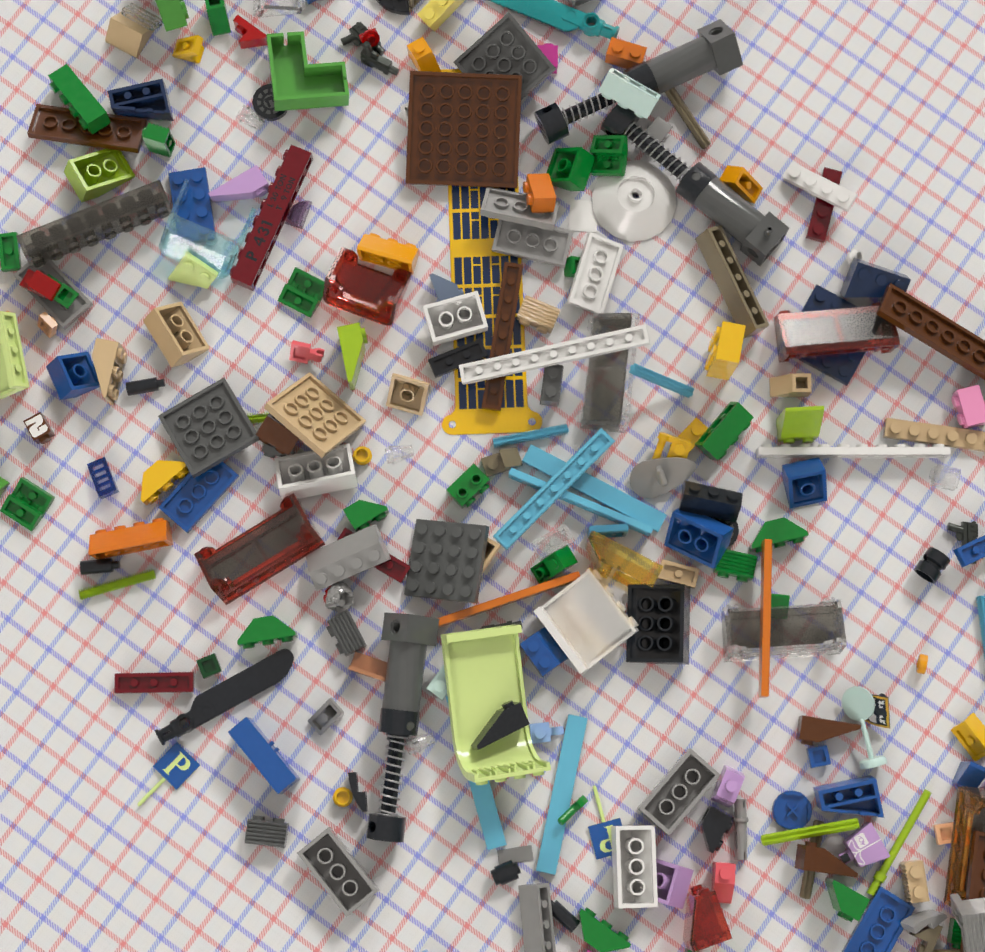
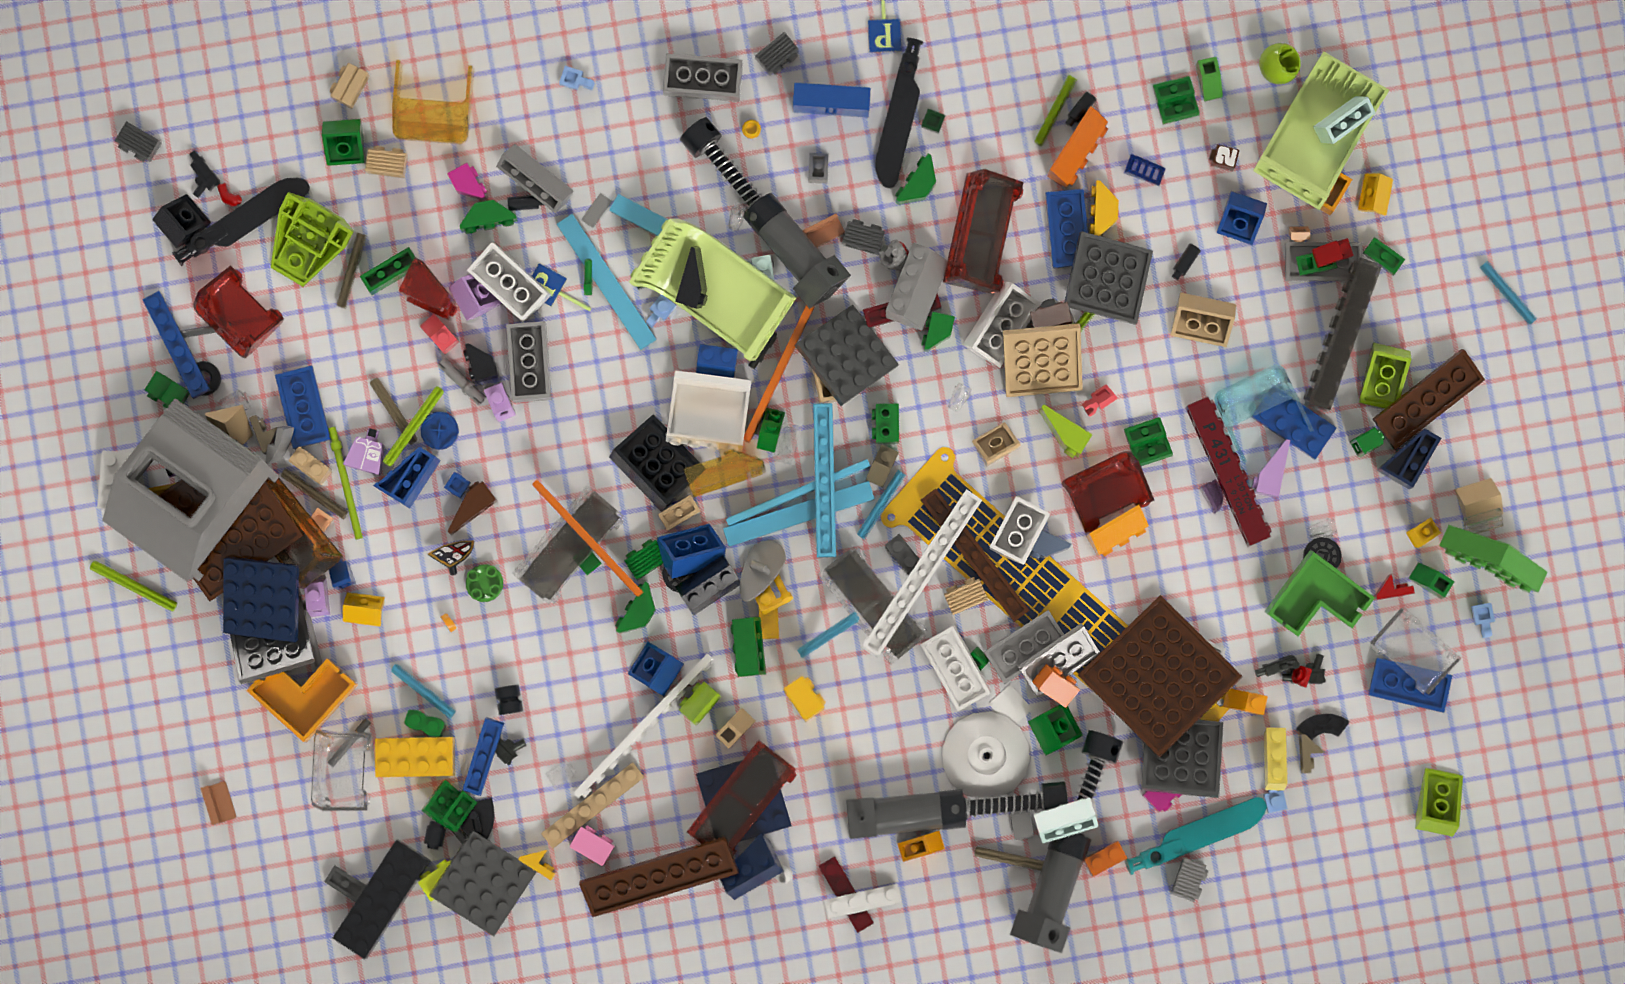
camera: 135 degrees right, 5 degrees up
green brick [48,64,111,134] -> none
tan slope [92,338,128,406] -> none
dark red plate [114,672,194,694] -> none
yellowish green wing [168,251,219,289] -> none
black slope [348,772,368,812] -> none
yellow plate [353,446,372,466] -> none
black plate [428,338,488,378] -> none
black brick [490,860,521,886] -> none
dark azure tile [587,524,629,539] -> none
green slope [590,135,628,176] -> none
dark tan brick [695,225,769,339] -> none
reddish brown slope [795,841,858,878] -> none
green slope [825,878,870,922] -> none
light aqua piece [842,686,887,769] -> none
none -> dark tan axle [281,468,349,520]
none -> bright green dish [466,564,503,602]

